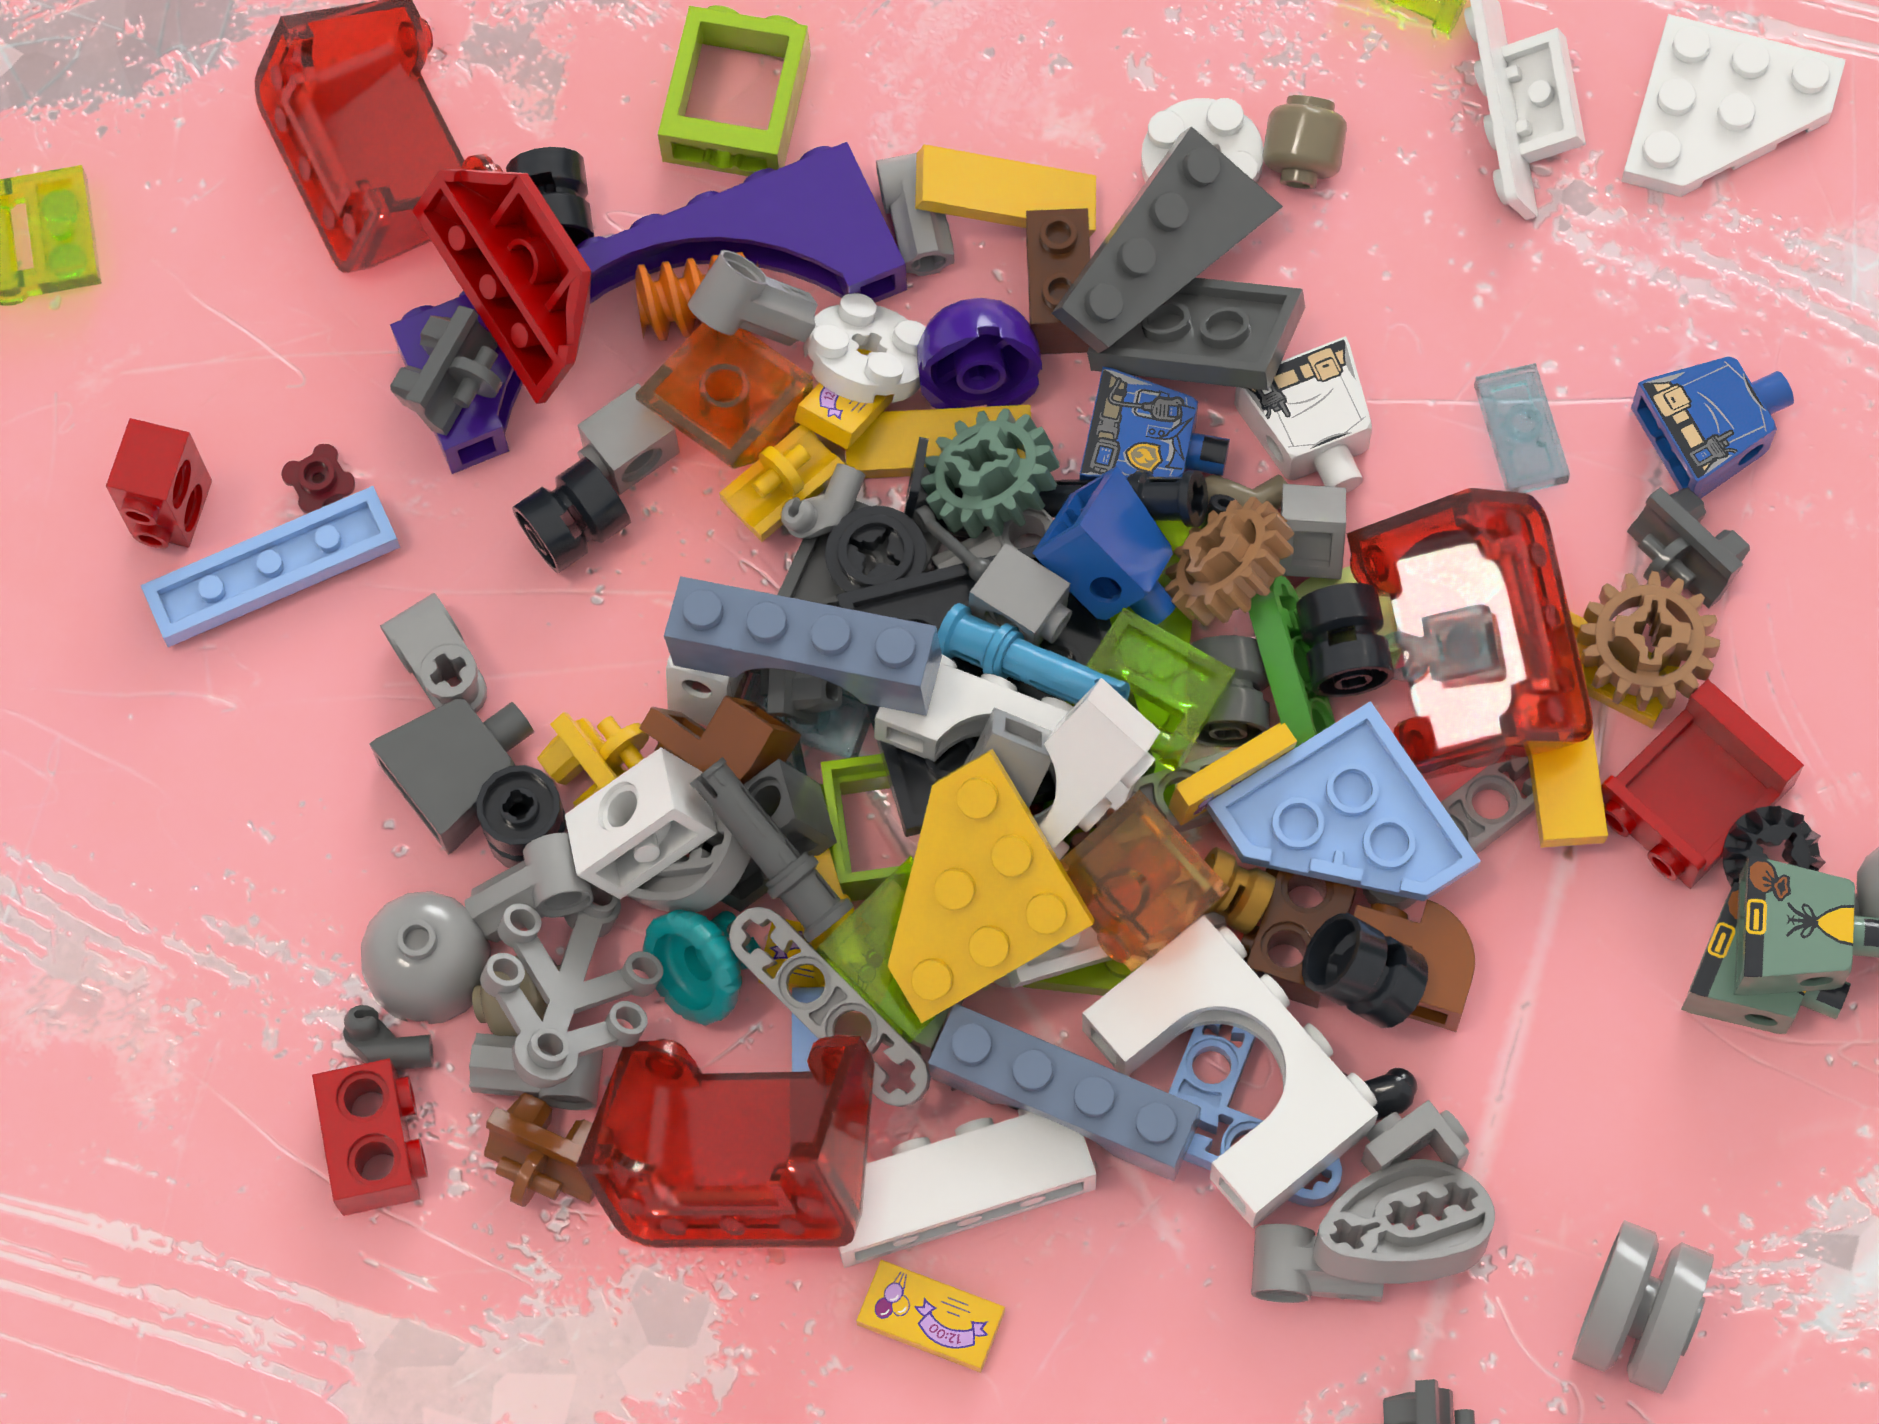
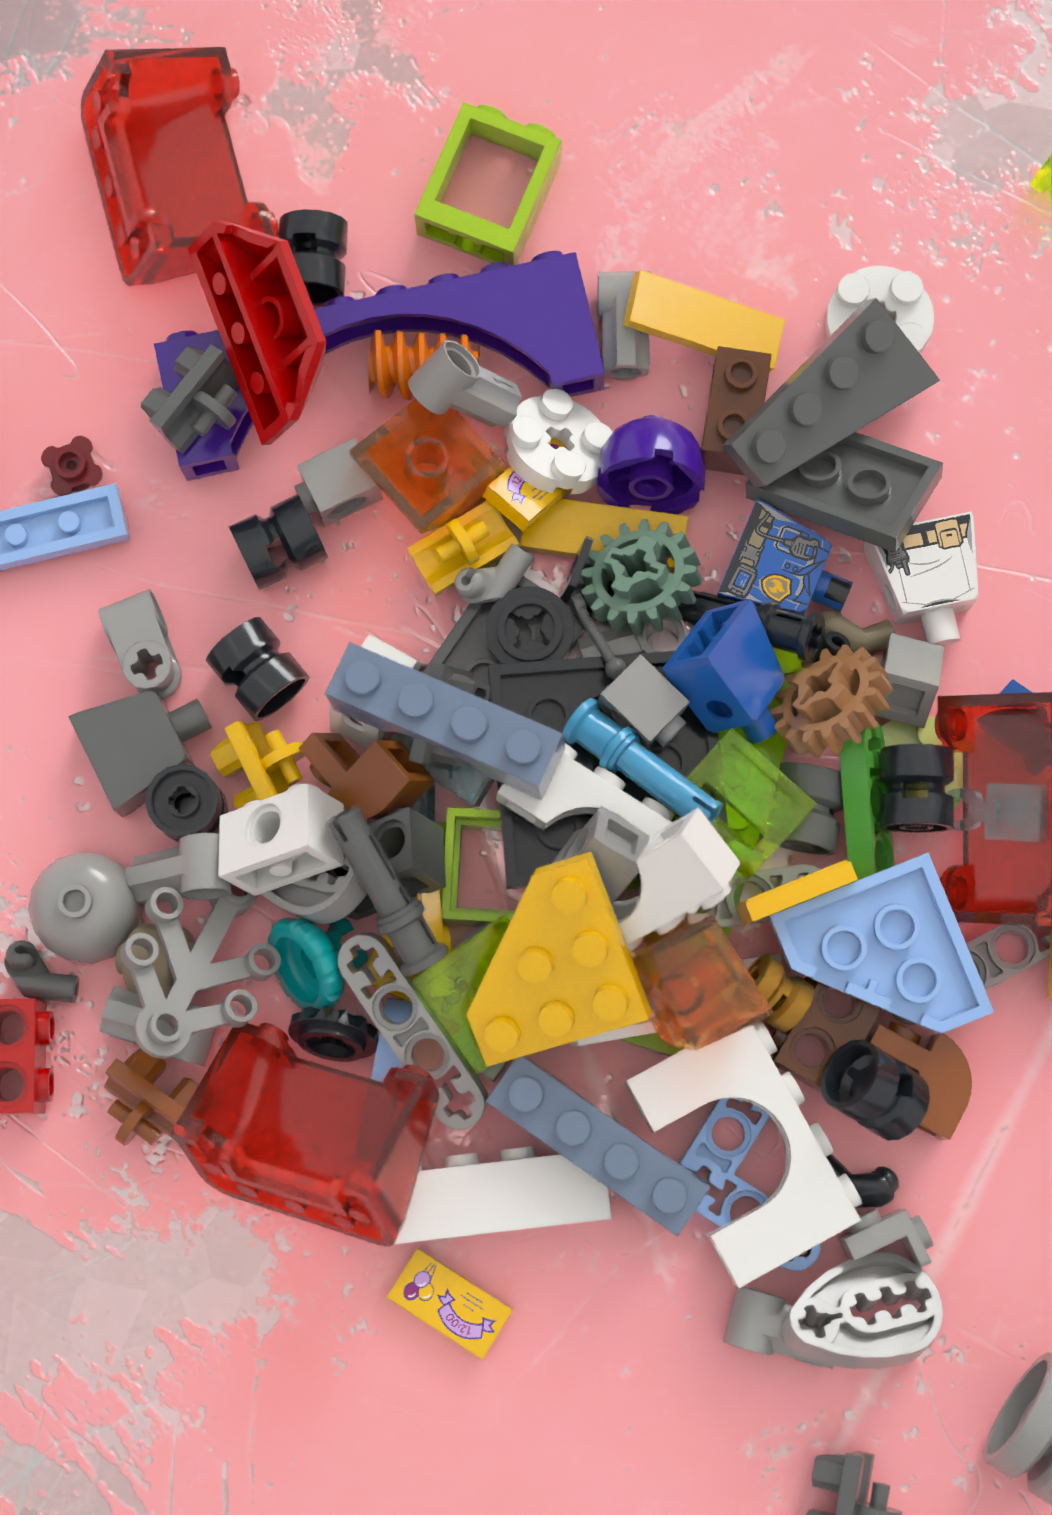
camera: 10 degrees right, 10 degrees up
dark tan head [1262,95,1347,189] -> none
none -> black wheel [206,617,310,721]
none -> black gear [288,1005,378,1062]

